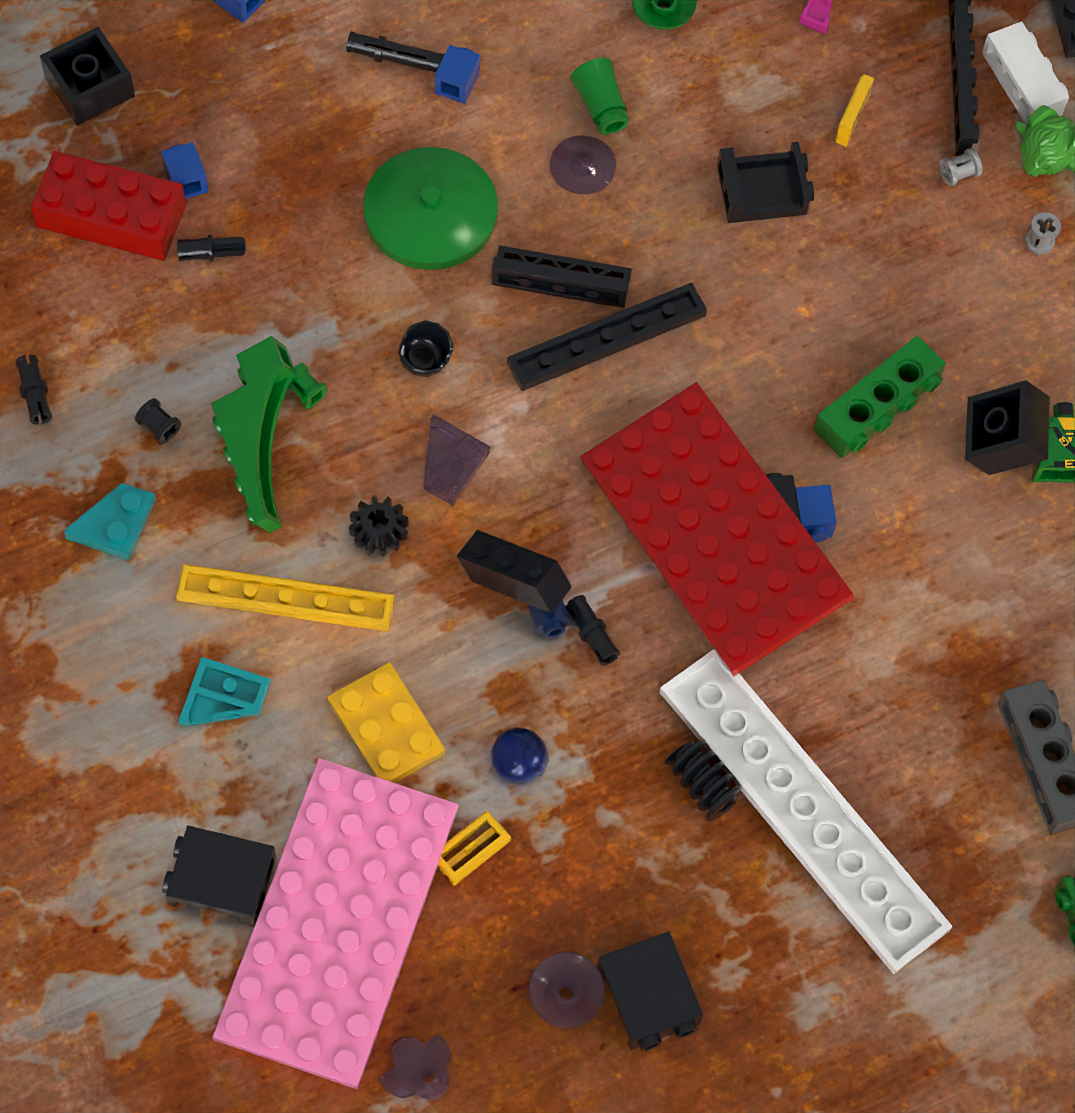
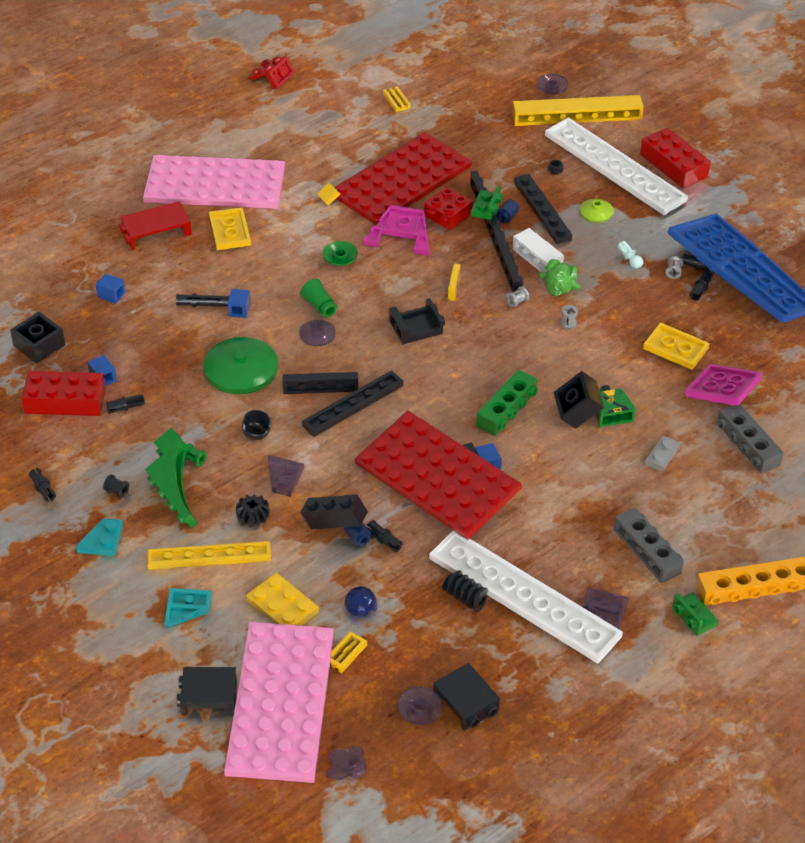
camera: 10 degrees left, 20 degrees down
none -> wing [583,588,629,630]

